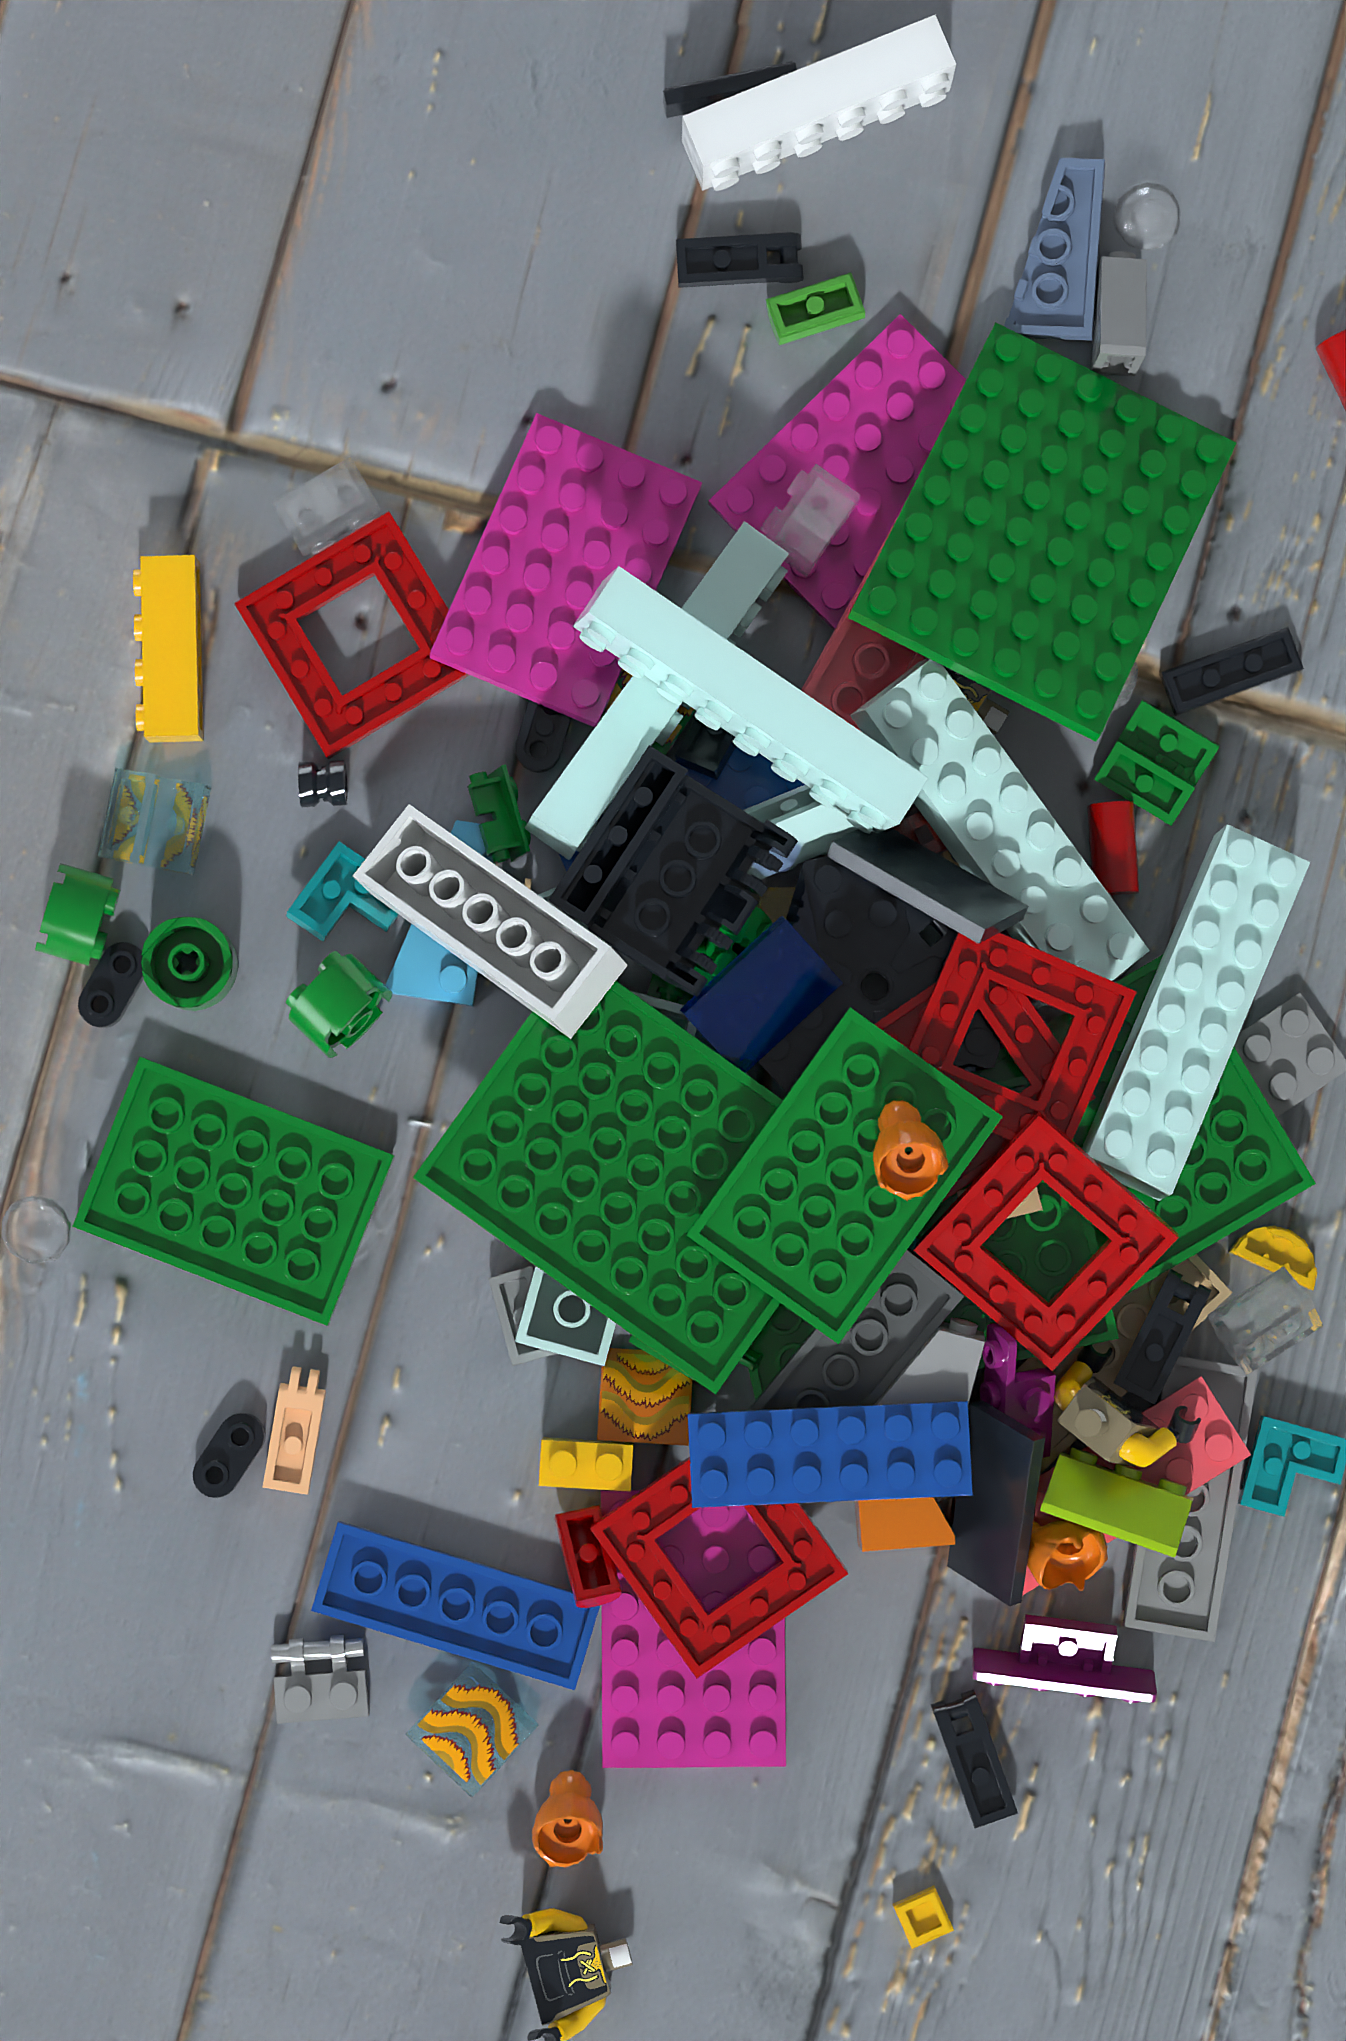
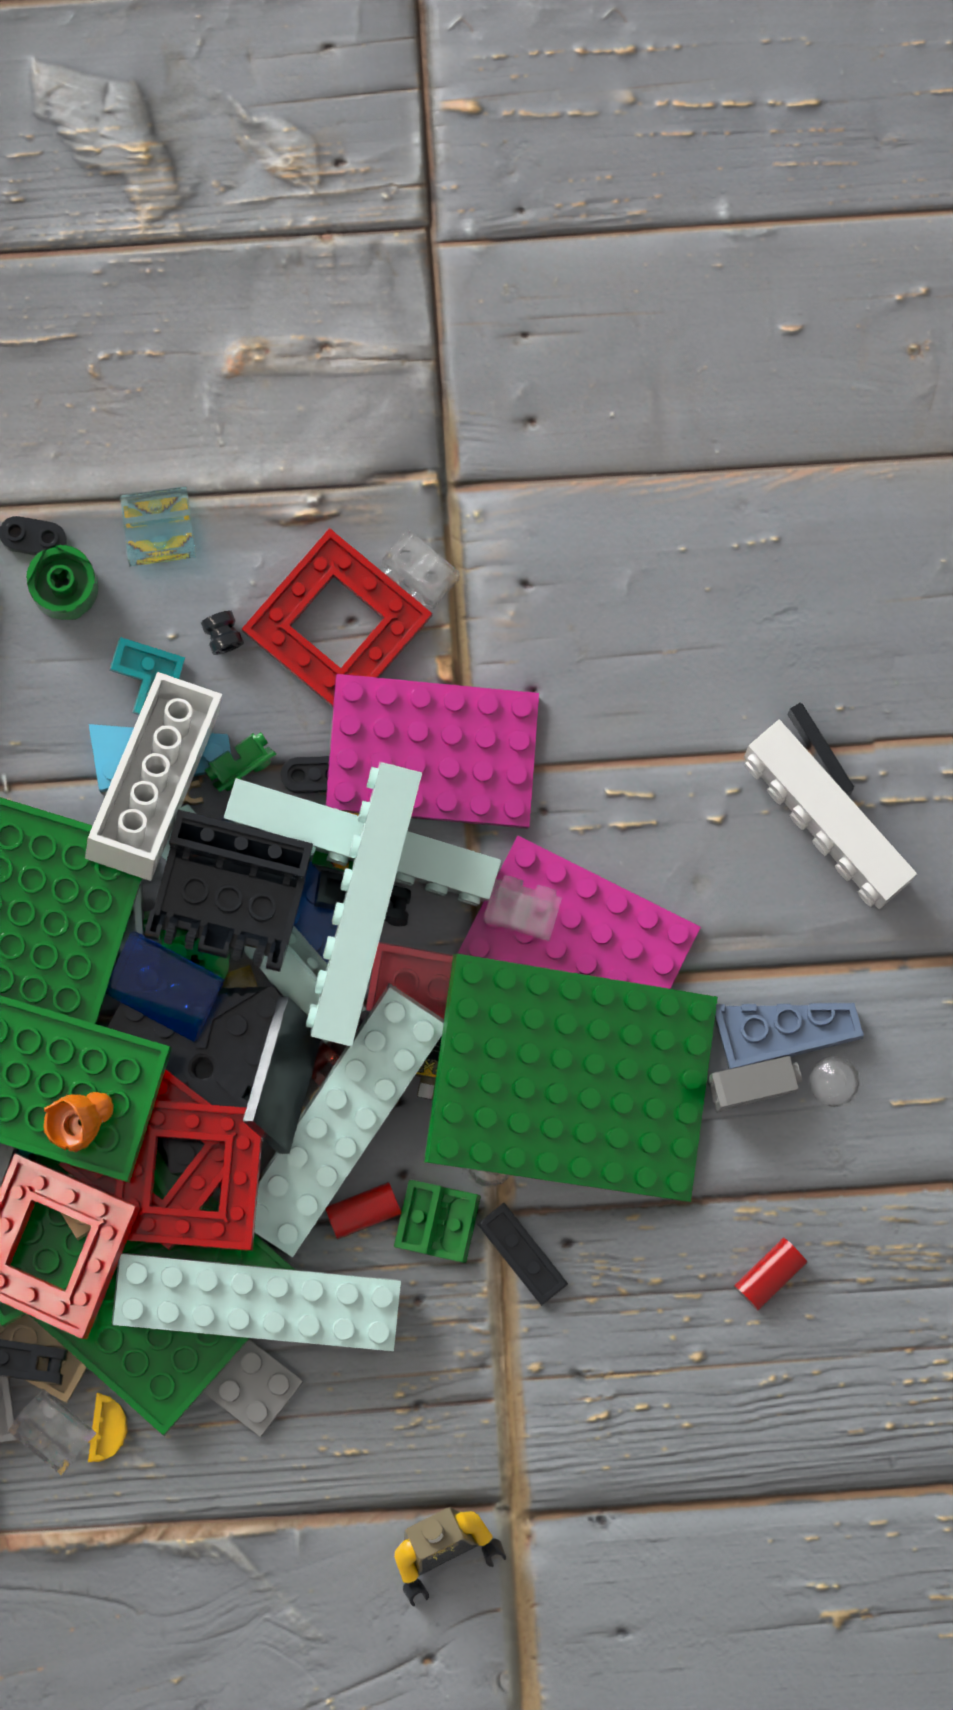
camera: 75 degrees right, 5 degrees down
green brick [35,863,121,966] -> none
yellow brick [133,555,204,743] -> none
green brick [285,951,392,1058] -> none
black plate [676,232,804,288] -> none
bright green brick [766,272,865,345] -> none

